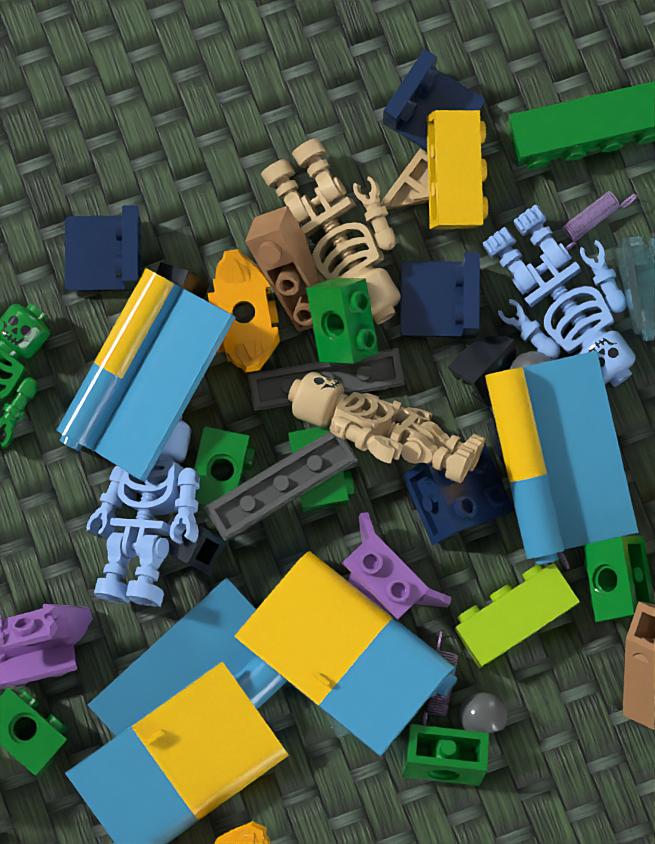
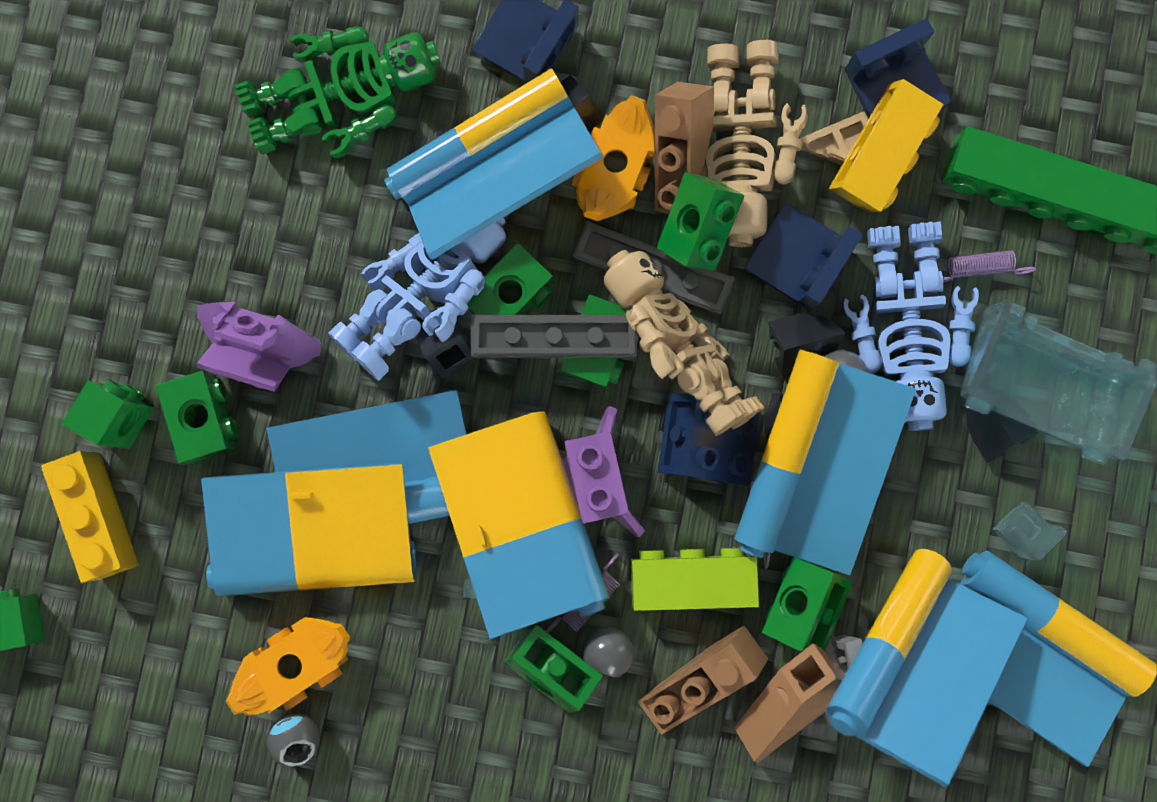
camera: 30 degrees right, 5 degrees up
none -> medium nougat slope [637,625,768,735]

